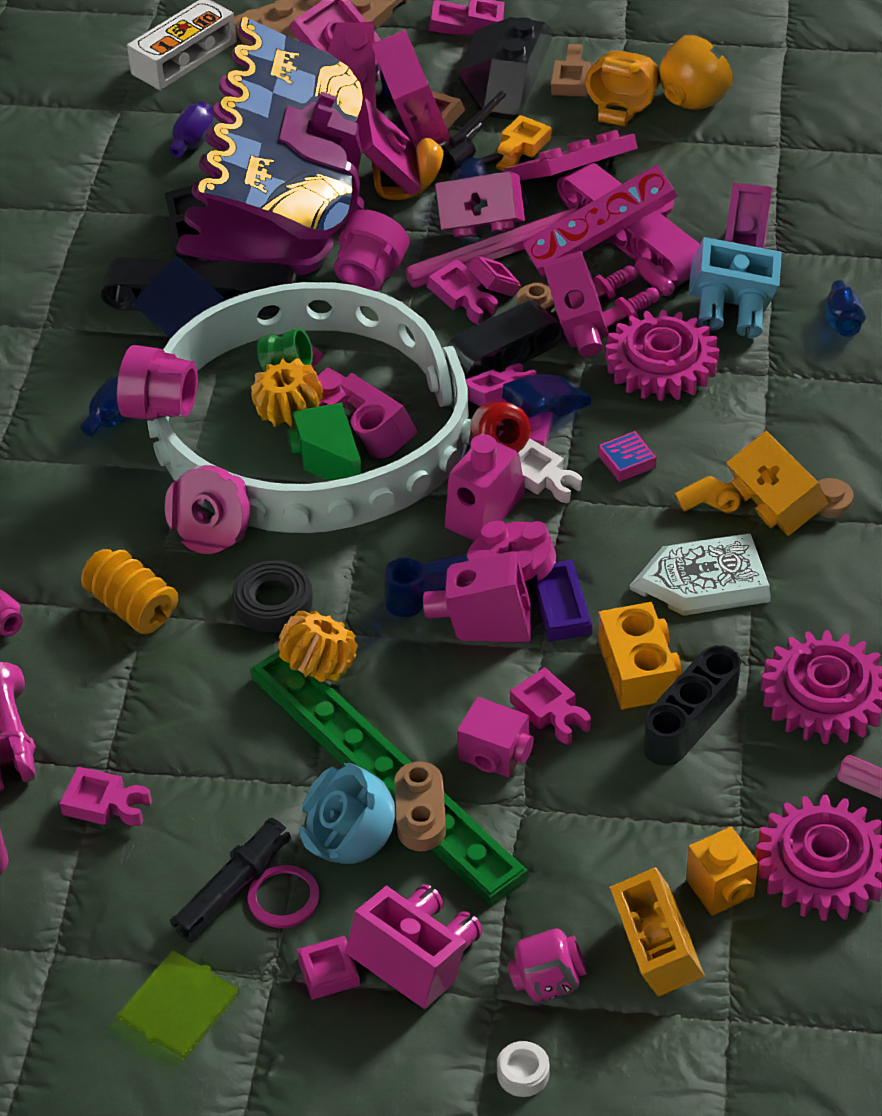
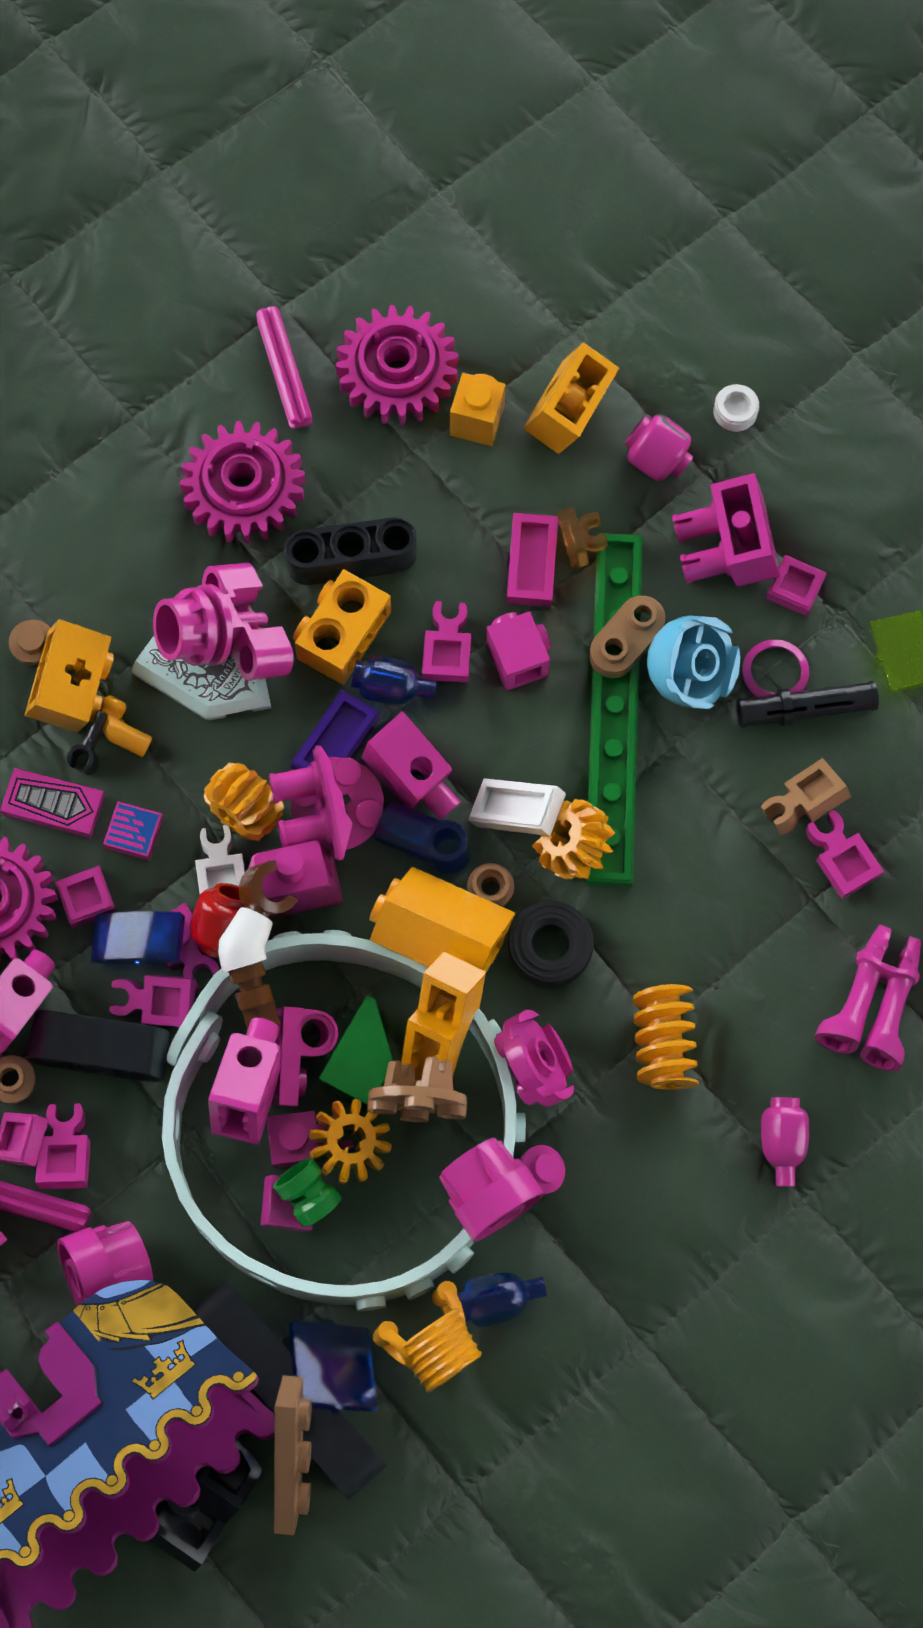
camera: 140 degrees left, 25 degrees up
none -> tile [0,768,105,839]
none -> dark pink tile [55,866,117,929]
none -> black hand [67,710,108,775]
none -> dark pink beam [153,563,293,681]
none -> light orange gear [203,762,284,841]
none -> dark pink torso [208,1018,281,1146]
none -> piece [218,860,298,1029]
none -> dark pink connector [269,746,353,860]
none -> medium nougat plate [274,1375,312,1535]
none -> clear blue plant [351,655,437,705]
none -> medium nougat plate [367,1056,467,1123]
none -> light orange brick [369,866,515,972]
none -> light orange piece [373,1281,482,1393]
none -> light orange slope [401,951,486,1086]
none -> medium nougat plate [467,863,514,907]
none -> white tile [468,778,566,836]
none -> dark pink tile [506,513,558,607]
none -> dark pink plate [520,1145,565,1195]
none -> clear orange tile [556,507,608,570]
none -> medium nougat plate [761,758,851,835]

